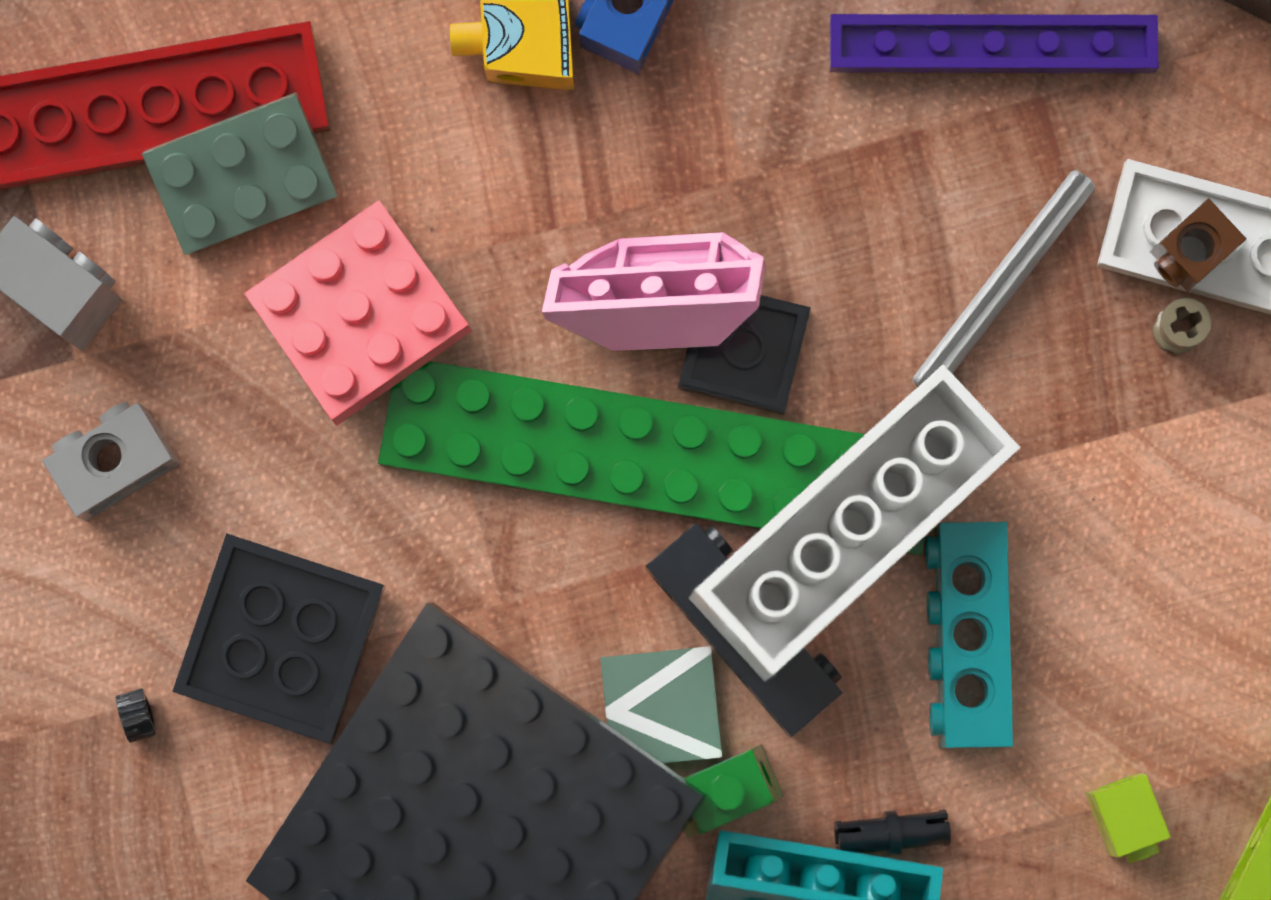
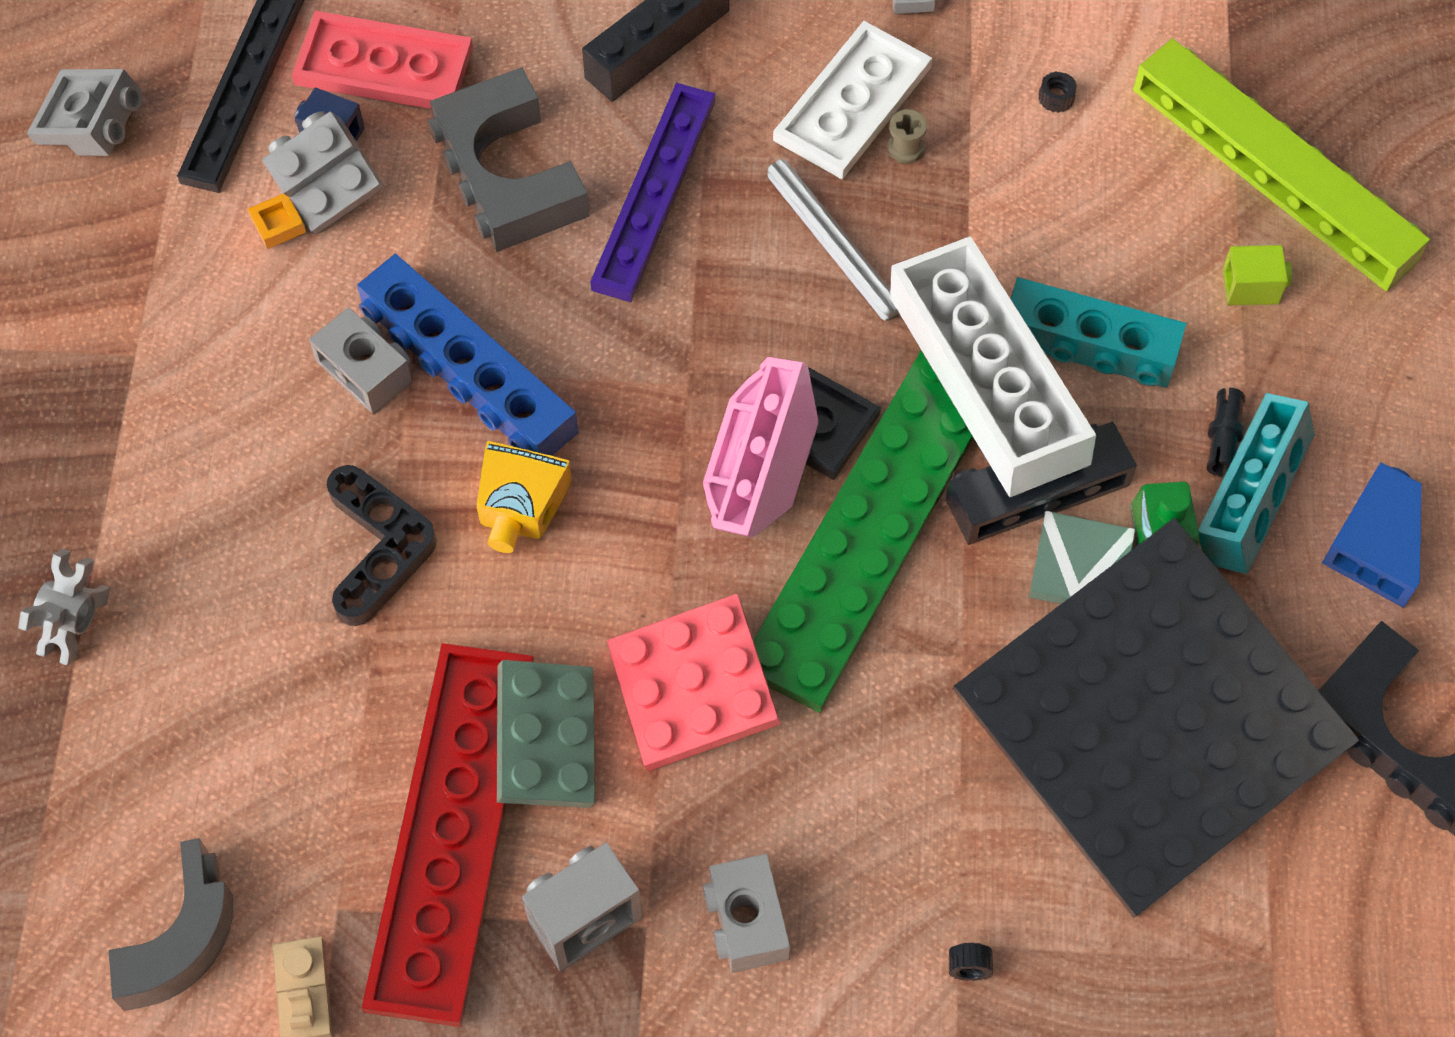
camera: 75 degrees left, 20 degrees down
black plate [172,533,386,744] -> none
reddish brown brick [1150,198,1247,292] -> none

